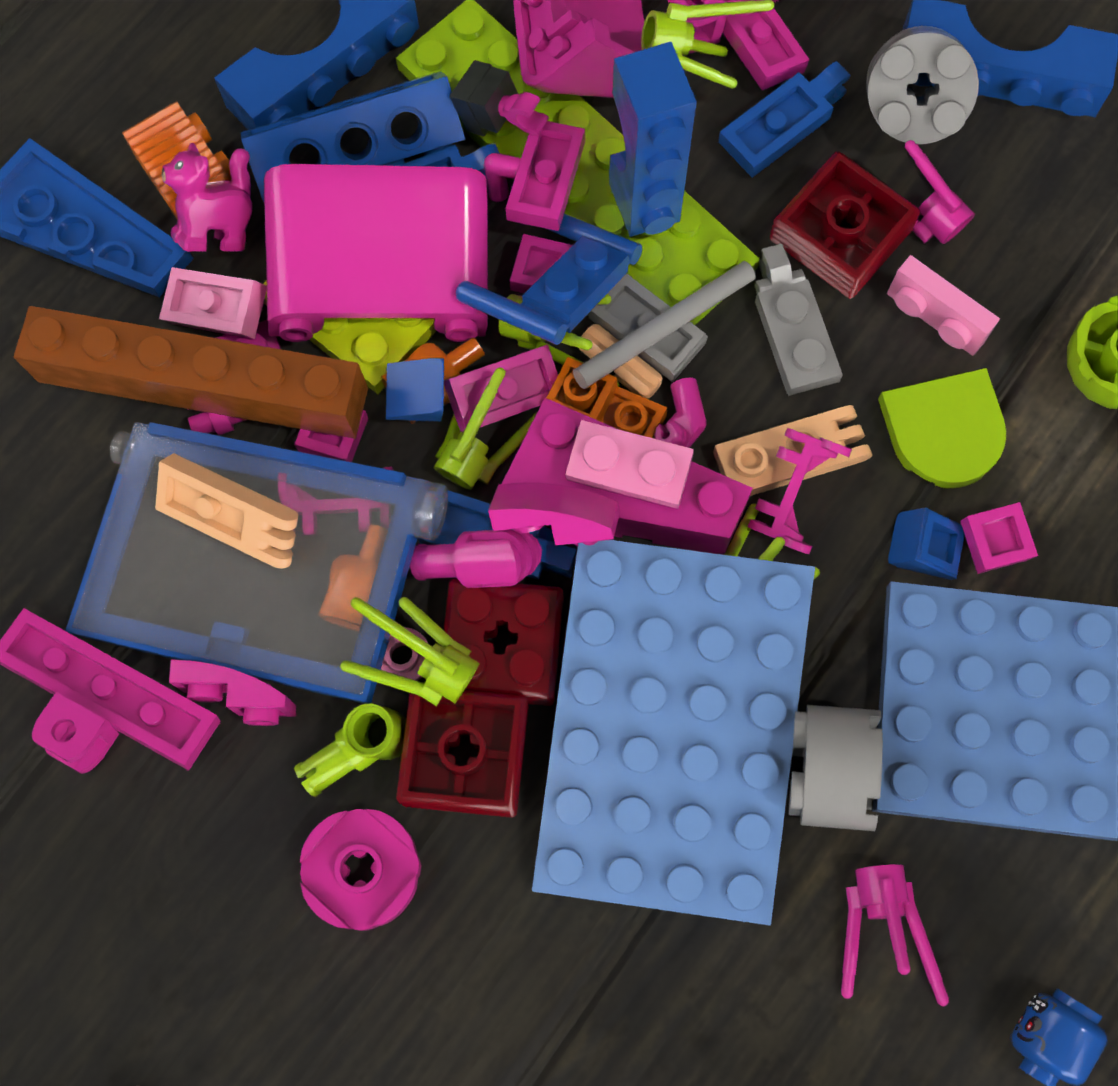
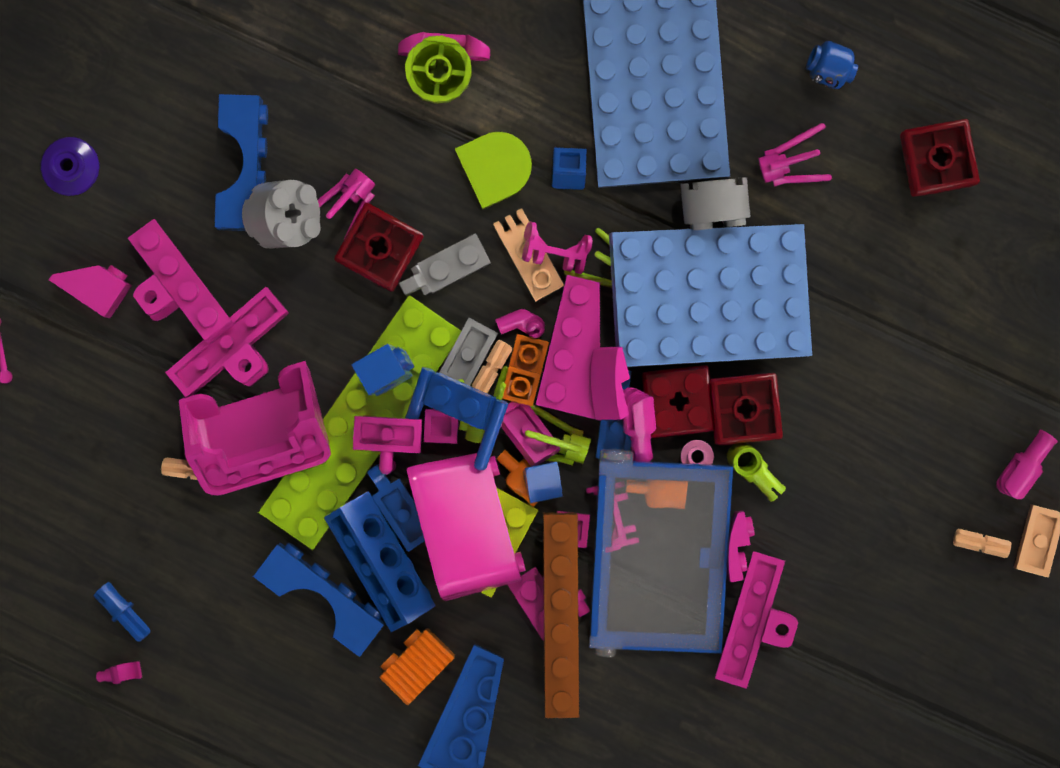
camera: 105 degrees left, 15 degrees up
light nougat hinge [155,453,298,568] -> none
bright pink plate [159,267,267,339] -> none
dark pink animal [162,143,252,251] -> none
dark pink plate [300,809,421,931] -> none
lime plant [340,597,480,706] -> none
pearl dark grey piece [449,60,549,136] -> none
bright pink plate [565,420,694,509] -> none
light grey bar [573,261,755,389] -> none
lime plant [641,0,775,89] -> none
blue plate [719,61,851,178] -> none
bright pink plate [887,255,1000,356] -> none
dark pink plate [960,502,1038,574] -> none

